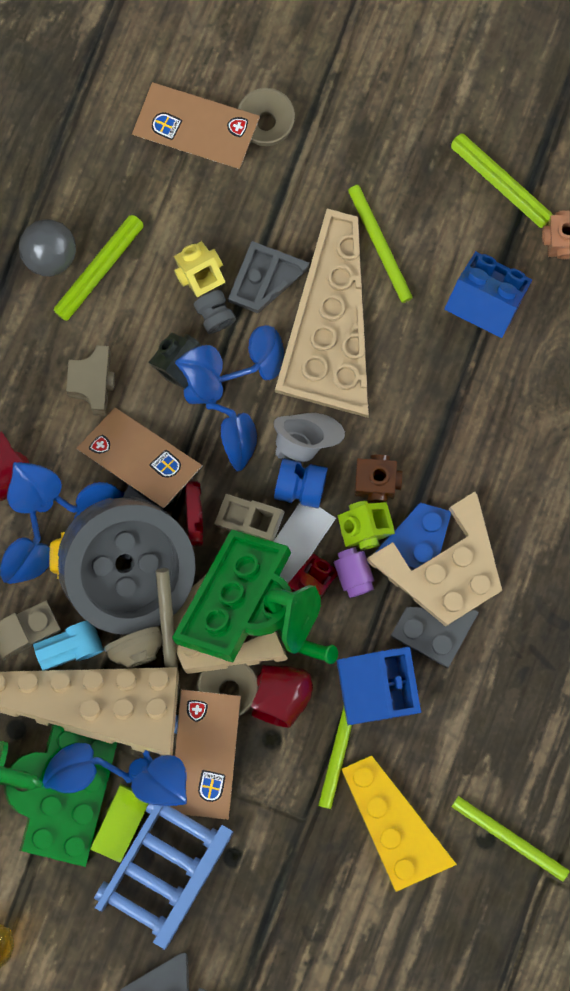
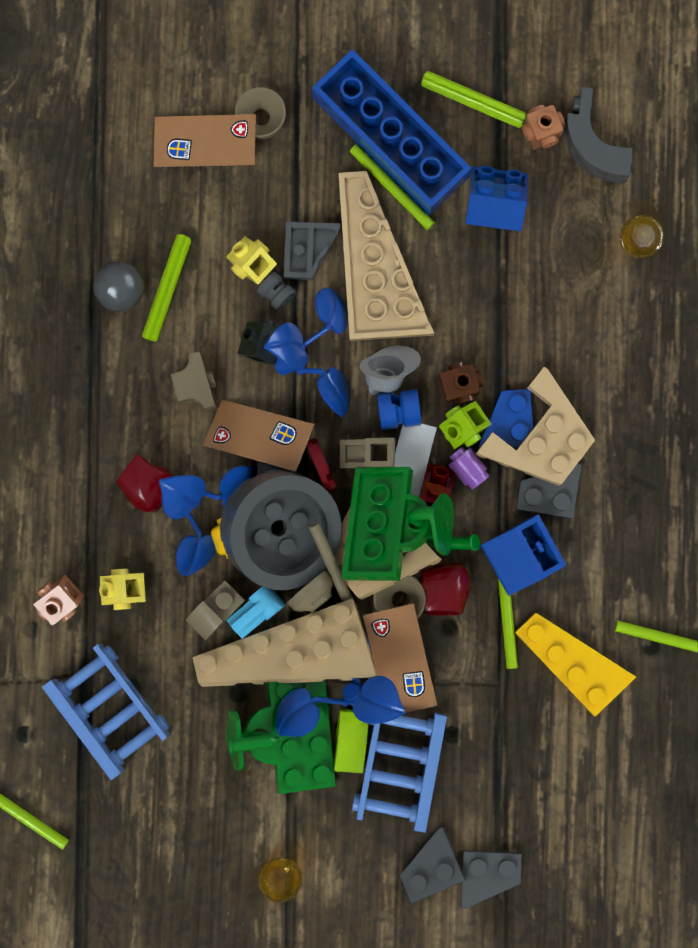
camera: 15 degrees left, 5 degrees up
none -> blue brick [312,49,472,216]

